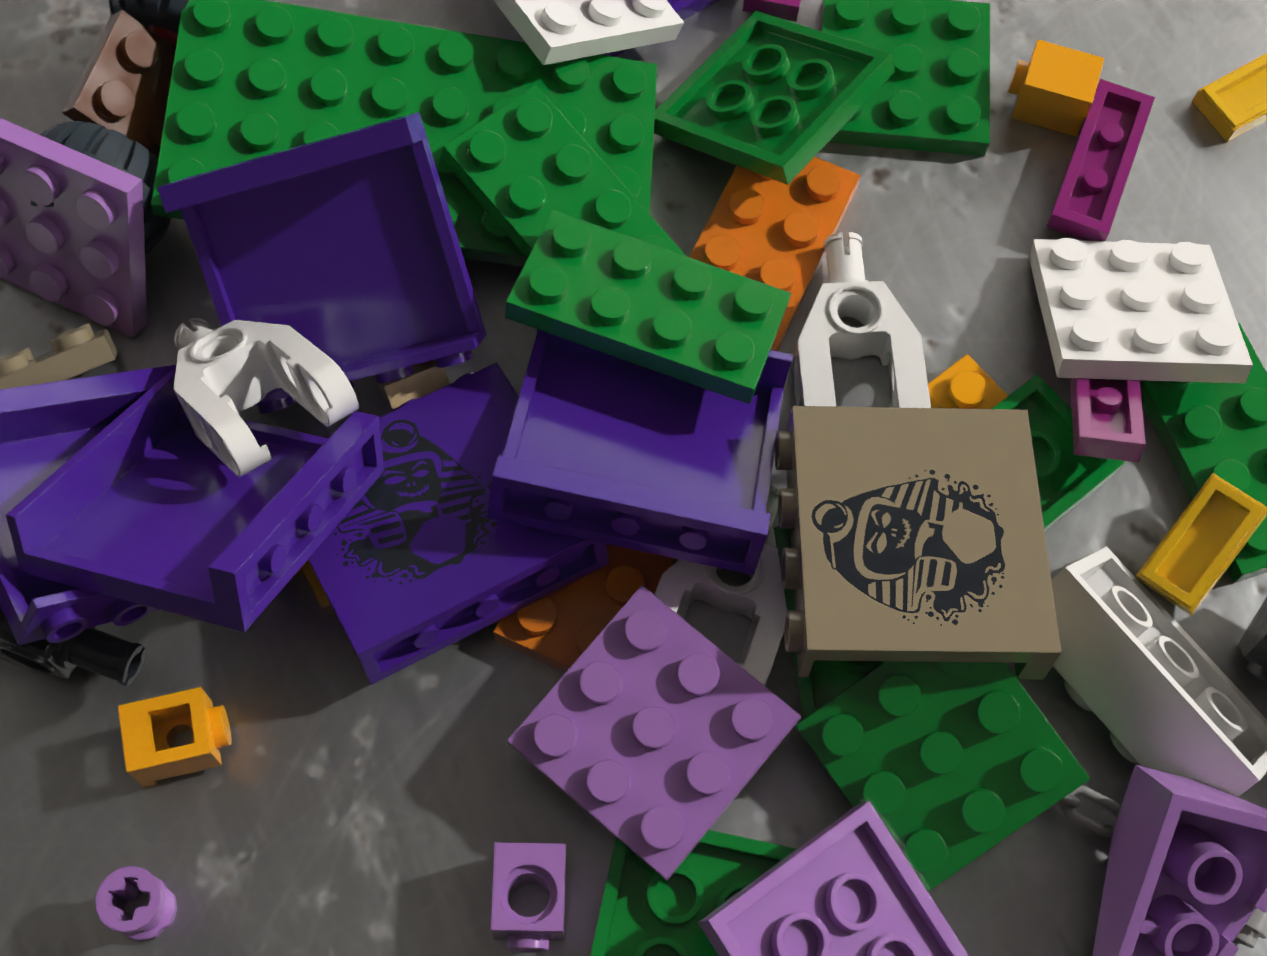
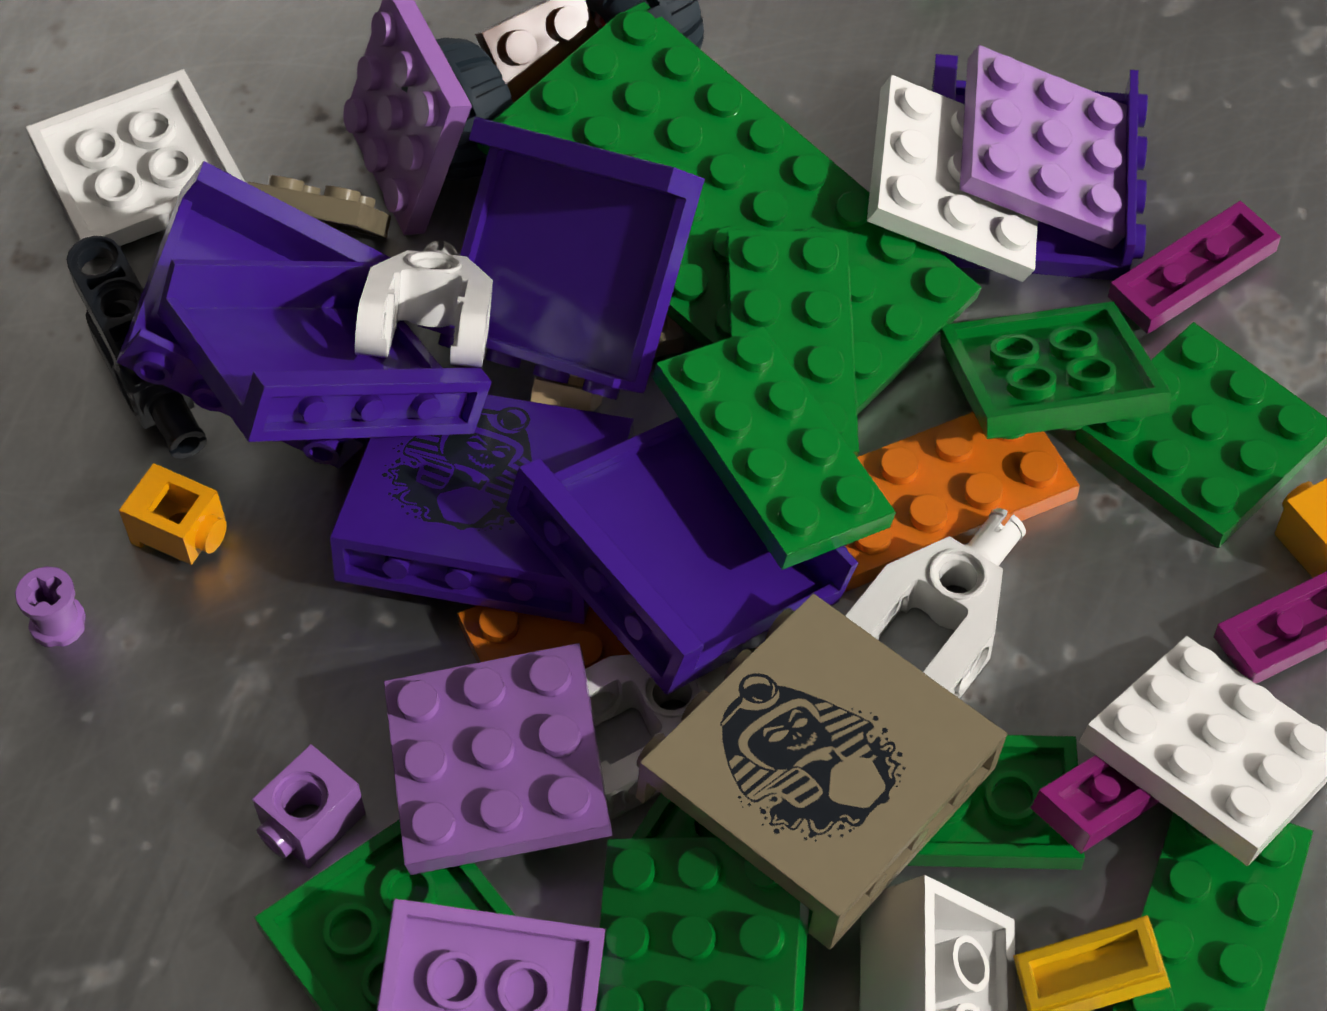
camera: 45 degrees right, 10 degrees down
light orange plate [928,354,1008,409] -> none

